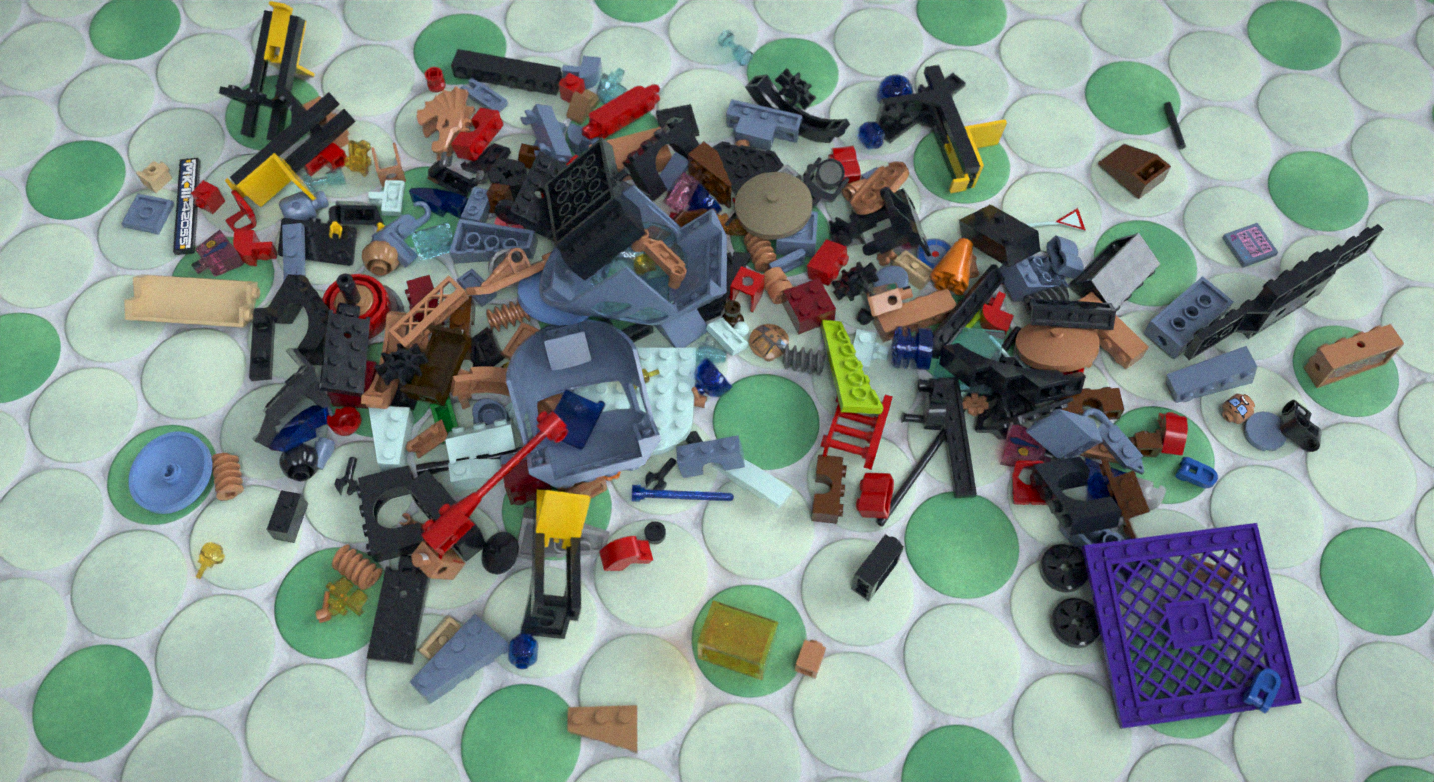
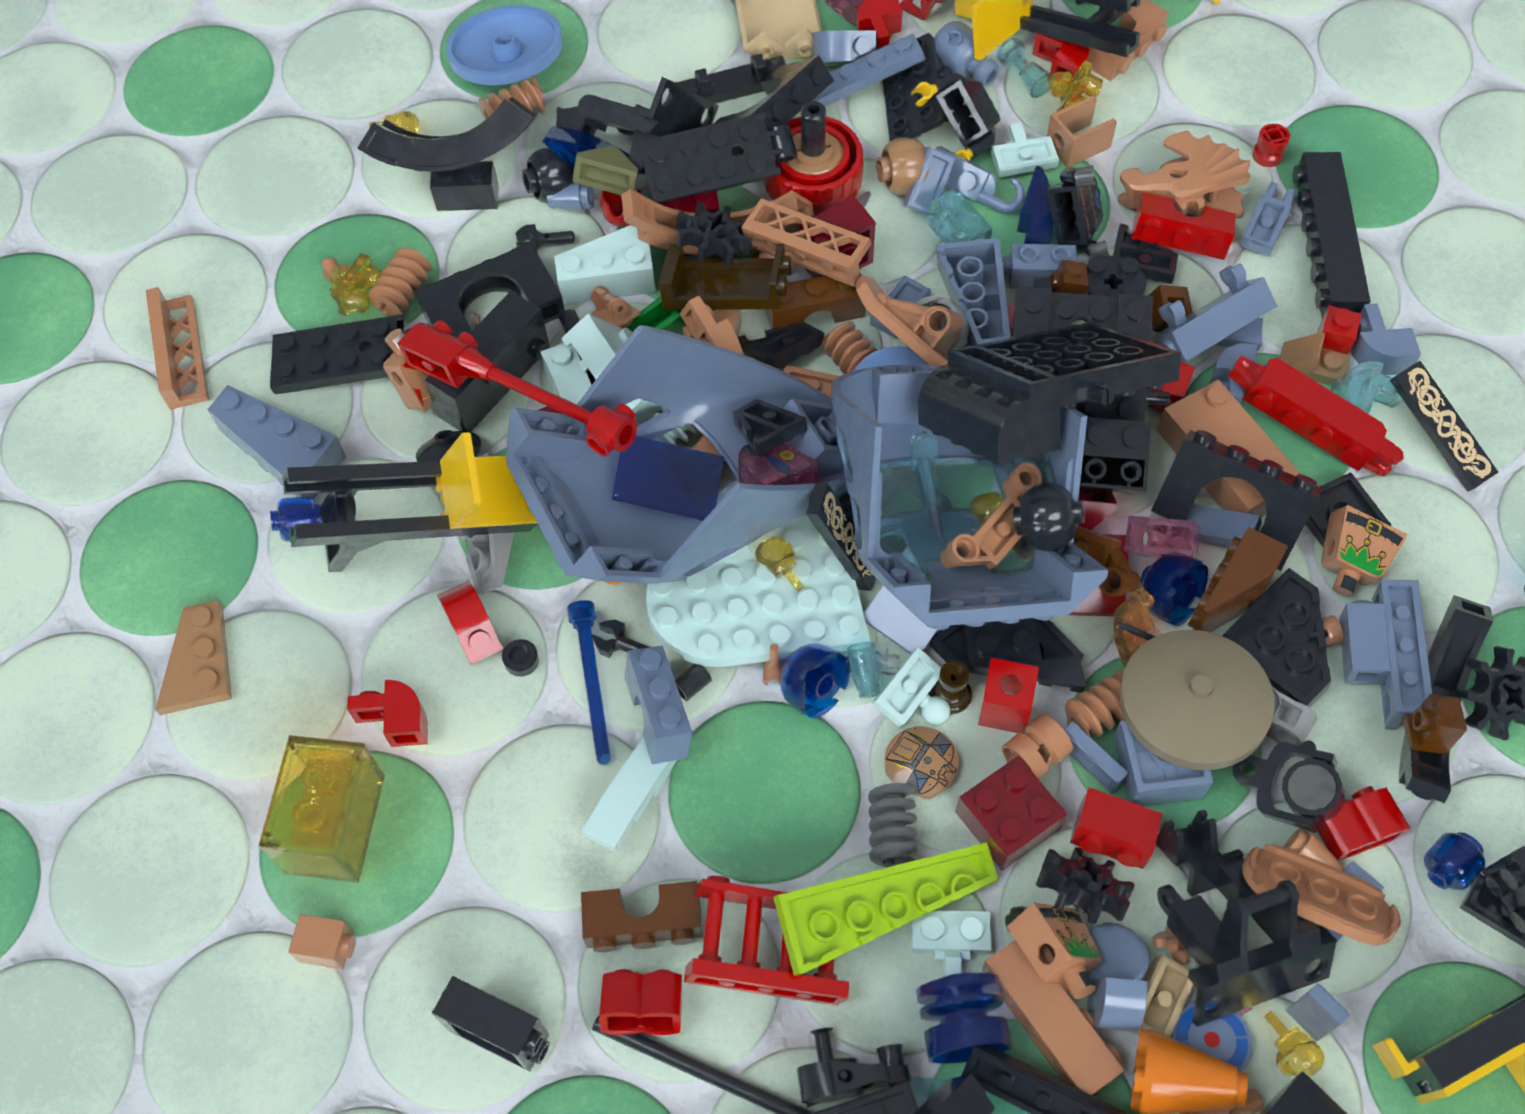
camera: 80 degrees right, 0 degrees up
tan slope [416,616,461,661] -> none
none -> nougat fence [146,287,209,410]
none -> red brick [347,680,428,747]
none -> black fence [357,97,537,172]
none -> olive slope [572,145,638,195]
none -> black wing [733,399,807,456]
none -> clear pink torso [738,443,819,485]
none -> black tile [806,483,875,591]
none -> brick [813,30,876,62]
none -> black plant [1013,483,1085,552]
none -> sand blue brick [1087,977,1148,1032]
none -> clear yellow piece [1264,1011,1325,1077]
none -> sand blue tile [1286,983,1350,1042]
none -> nougat torso [1321,505,1407,597]
none -> black tile [1389,360,1499,492]
none -> reddish brown brick [1403,694,1467,754]

